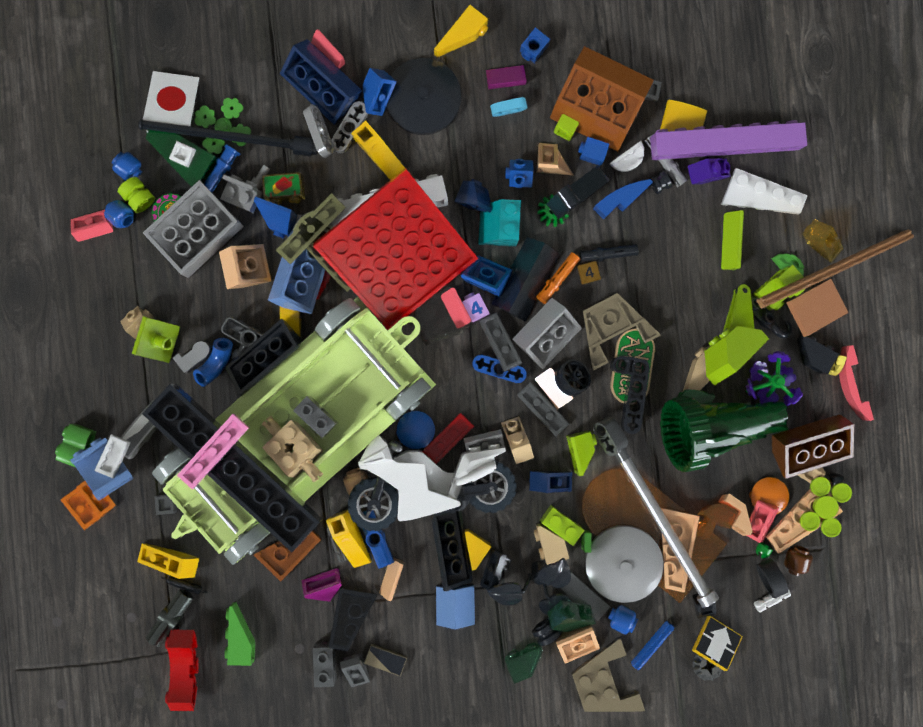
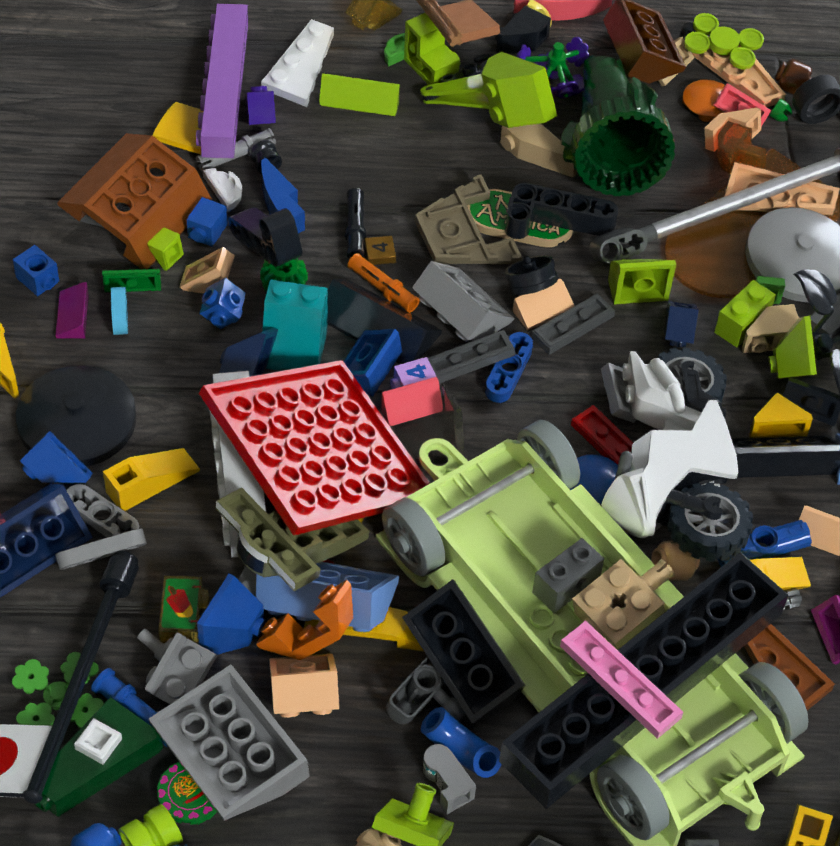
camera: 85 degrees left, 35 degrees down
tan slope [501,417,534,464] -> none
none -> green slope [102,269,161,292]
none -> orange slope [256,580,353,660]
none -> lime slope [769,316,817,378]

